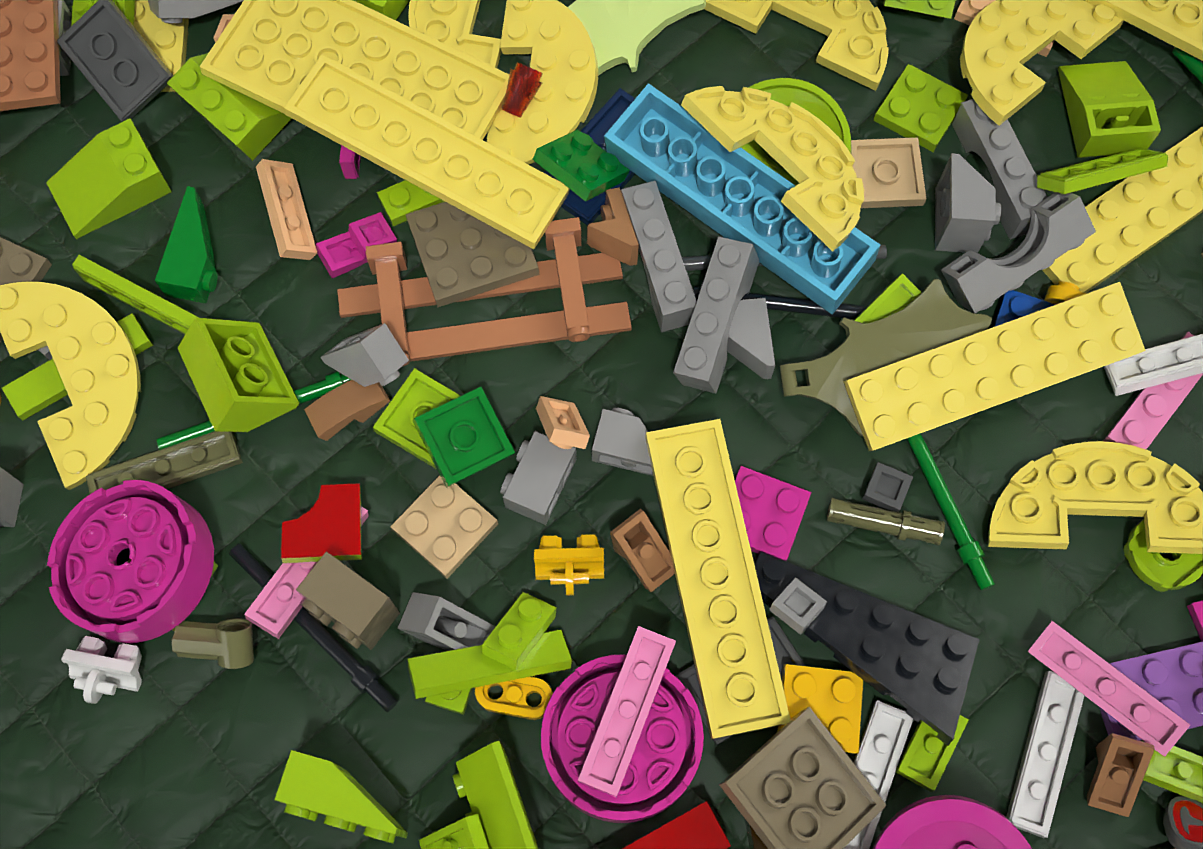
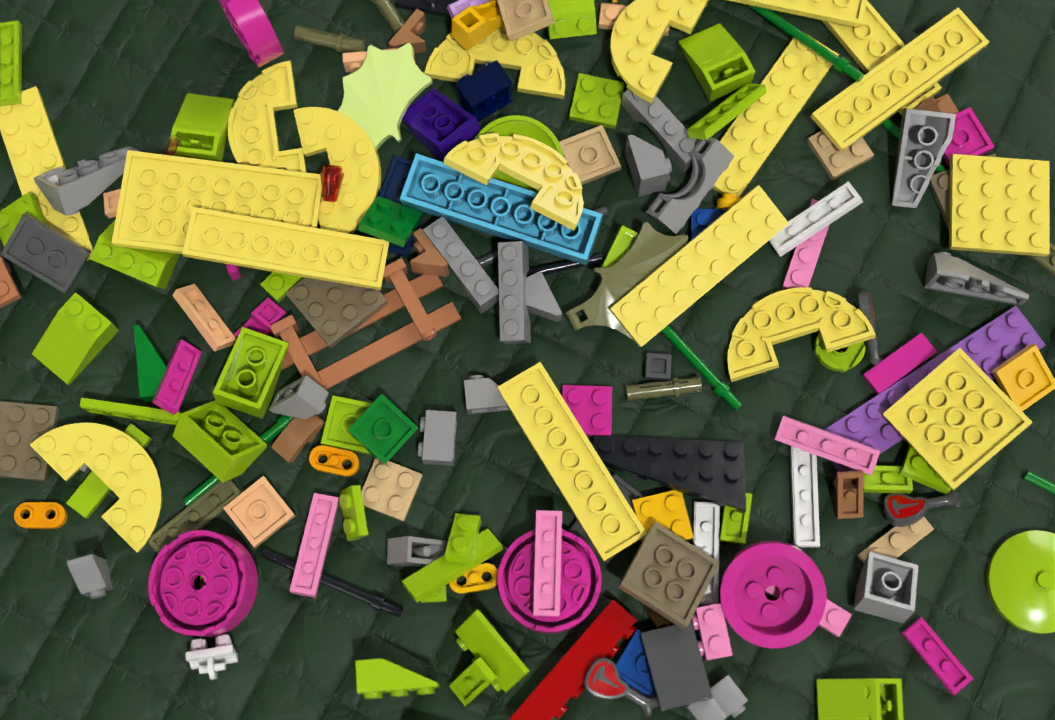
camera: 20 degrees left, 5 degrees up
olive piece [172,618,254,669] -> none
red tile [281,483,362,563] -> none
dark tan brick [296,552,400,650] -> none
yellow hips [534,535,604,595] -> none
light nougat plate [536,396,590,449] -> none
medium nougat slope [610,509,675,592] -> none
light grey plate [770,577,827,635] -> none
none -> dark pink tile [152,339,202,415]
none -> lime slope [213,327,289,419]
none -> light nougat plate [223,476,295,548]
none -> light orange plate [309,445,360,477]
none -> lime plate [339,485,368,541]
none -> dark purple slope [401,88,481,162]
none -> clear blue brick [456,60,513,123]

